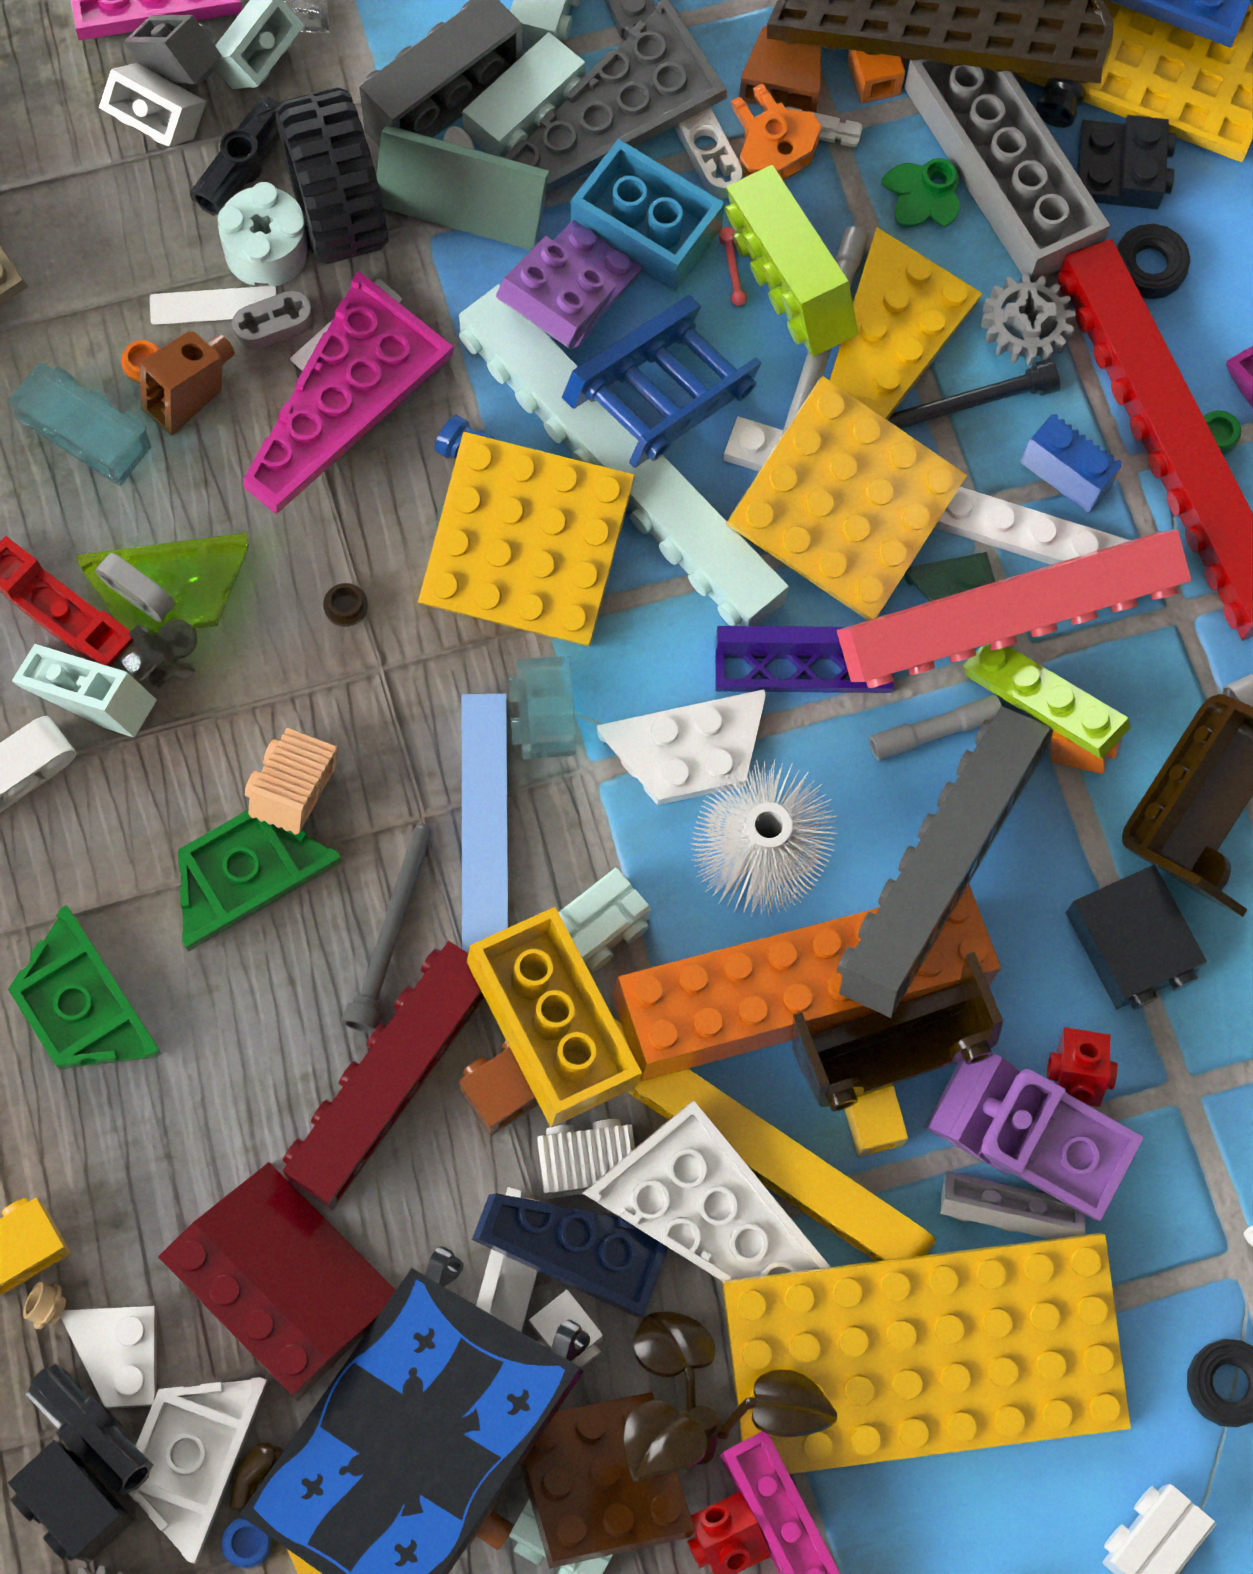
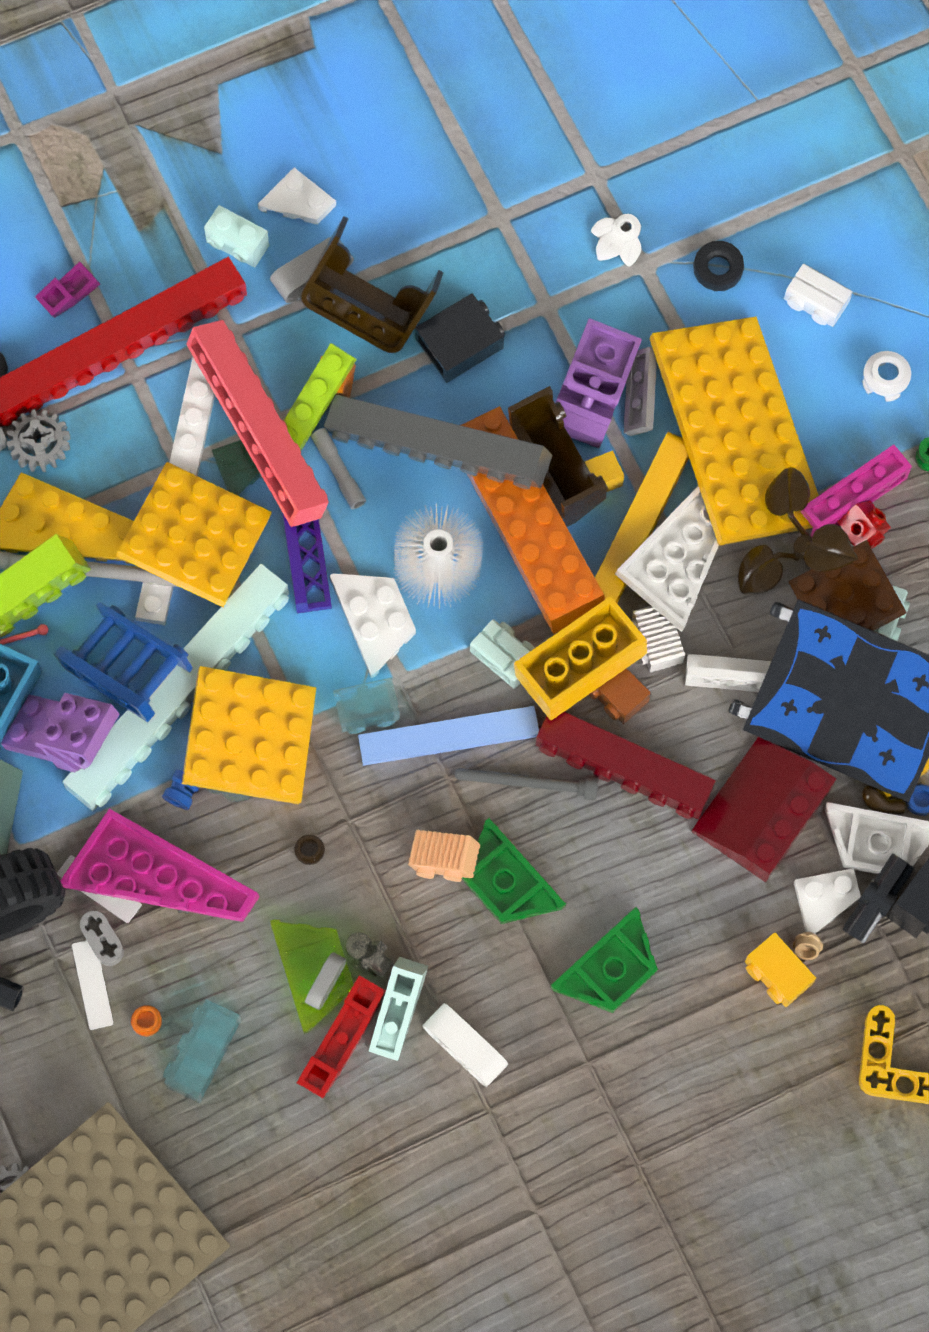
camera: 95 degrees left, 0 degrees up
dark orange torso [140,331,235,436] -> none
light aqua brick [218,182,308,286] -> none
dark blue wing [472,1193,668,1317] -> none
white brick [529,1290,603,1369] -> none
black piece [888,358,1060,429] -> none
blue brick [1020,414,1121,513] -> none
red brick [1047,1027,1118,1107] -> none
green tile [1203,410,1241,455] -> none

